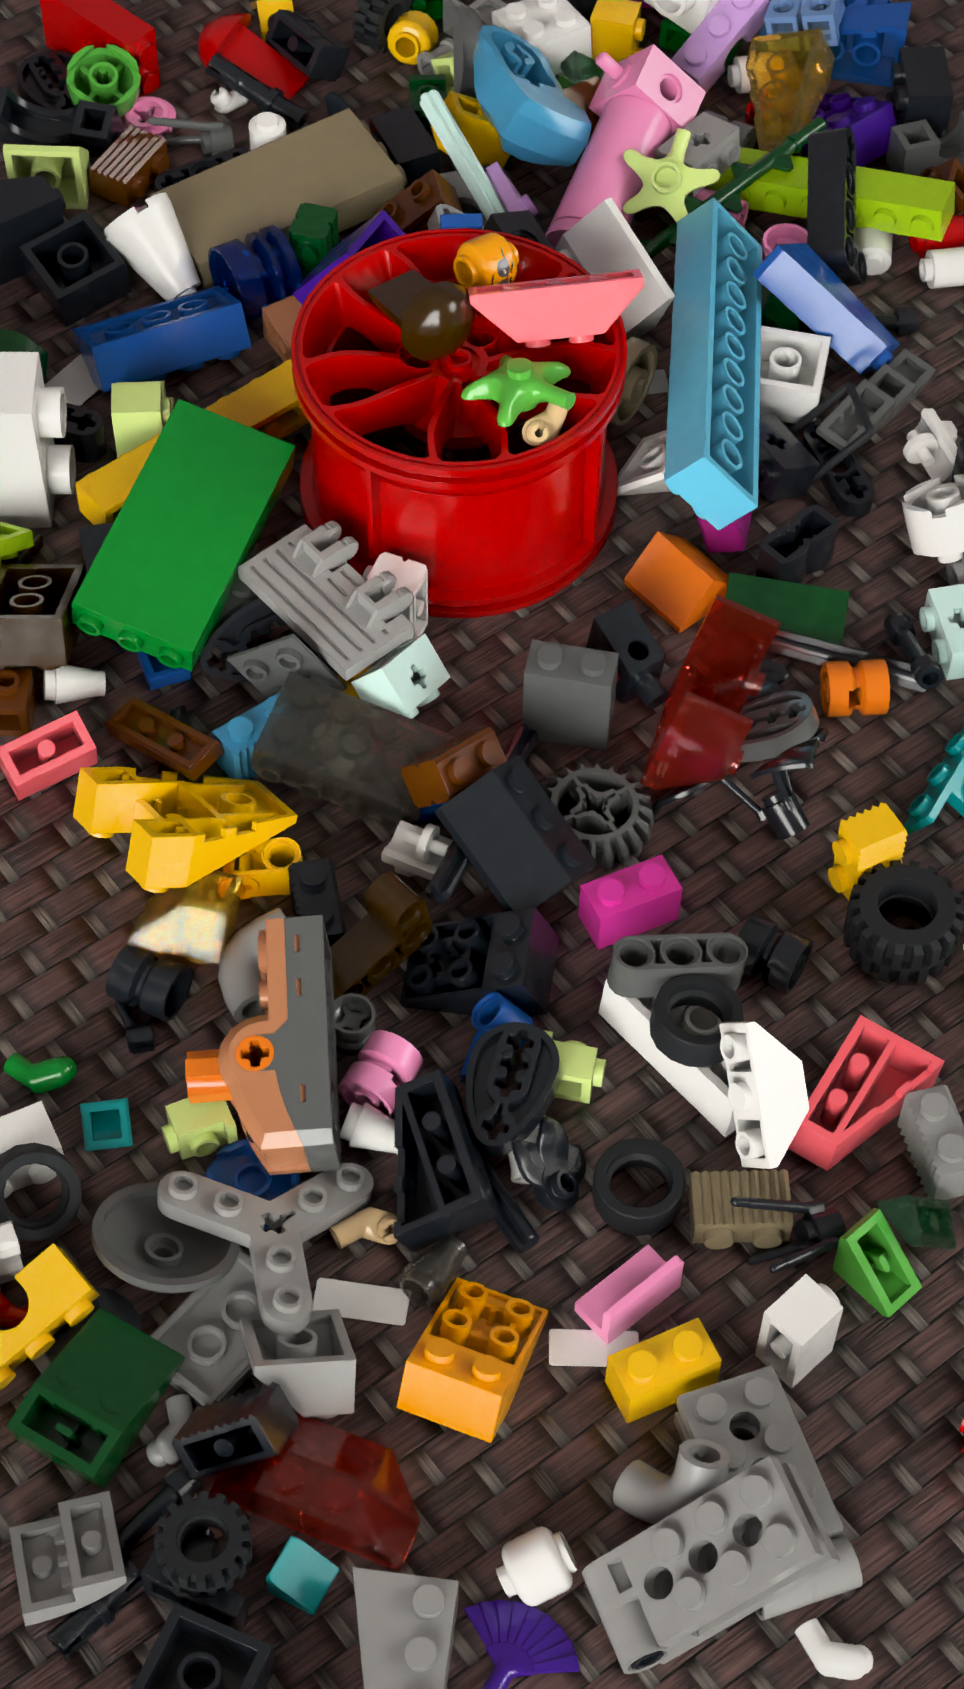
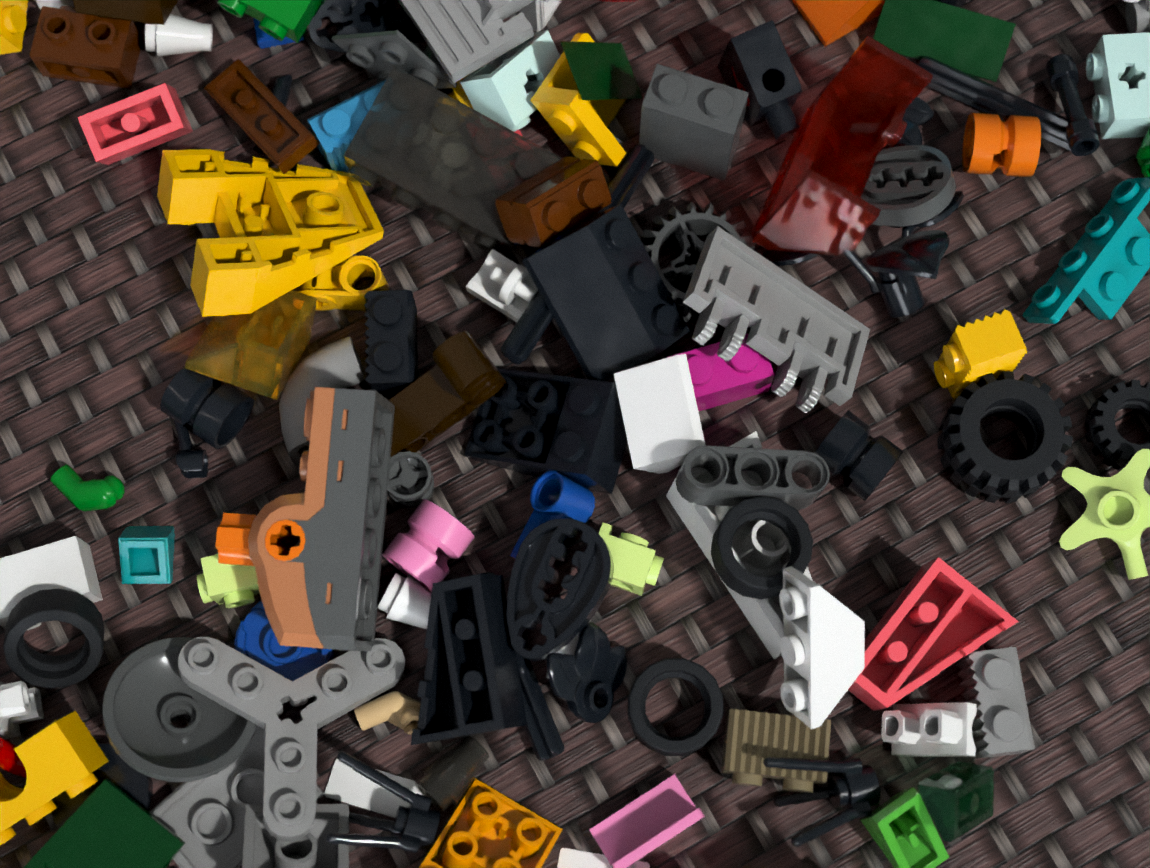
camera: 10 degrees right, 20 degrees up
none -> black plant [326,751,441,854]
none -> yellow bracket [530,33,626,167]
none -> dark green sticker [560,41,643,100]
none -> white slope [614,354,706,474]
none -> light grey hinge [683,226,870,413]
none -> white hips [881,702,977,757]

